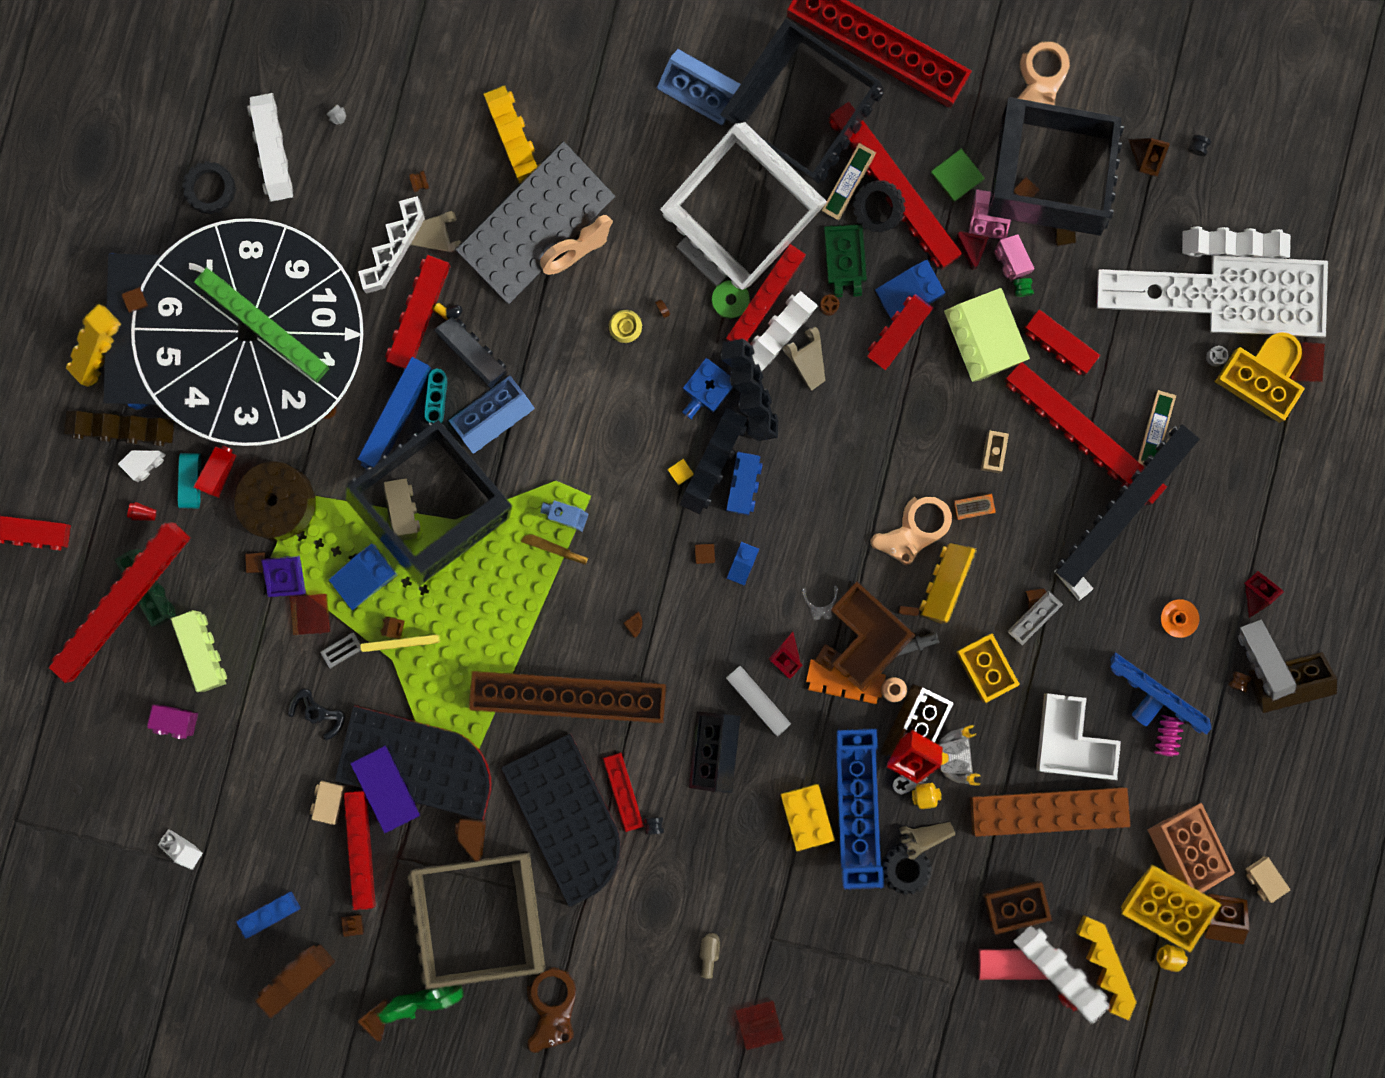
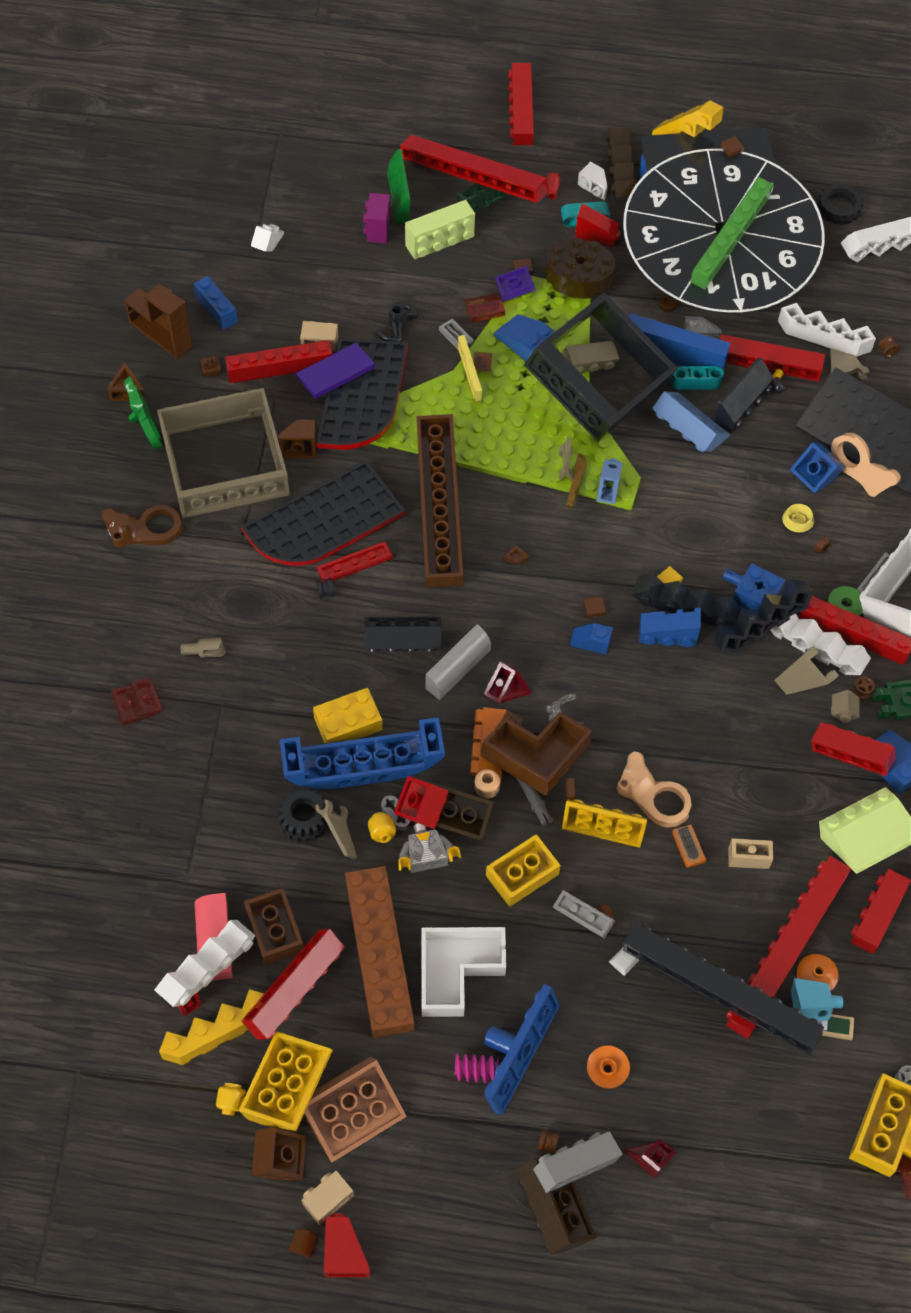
camera: 85 degrees right, 25 degrees down
none -> brick [241,929,344,1039]
none -> reddish brown slope [288,1229,317,1259]
none -> red slope [324,1213,370,1278]
none -> green slope [387,149,410,223]
none -> dark tan flag [559,437,573,480]
none -> clear slope [683,316,722,340]
none -> blue slope [790,442,846,493]
none -> medium azure torso [790,978,843,1021]
none -> orange dish [796,954,839,991]
none -> dark tan brick [831,690,859,723]

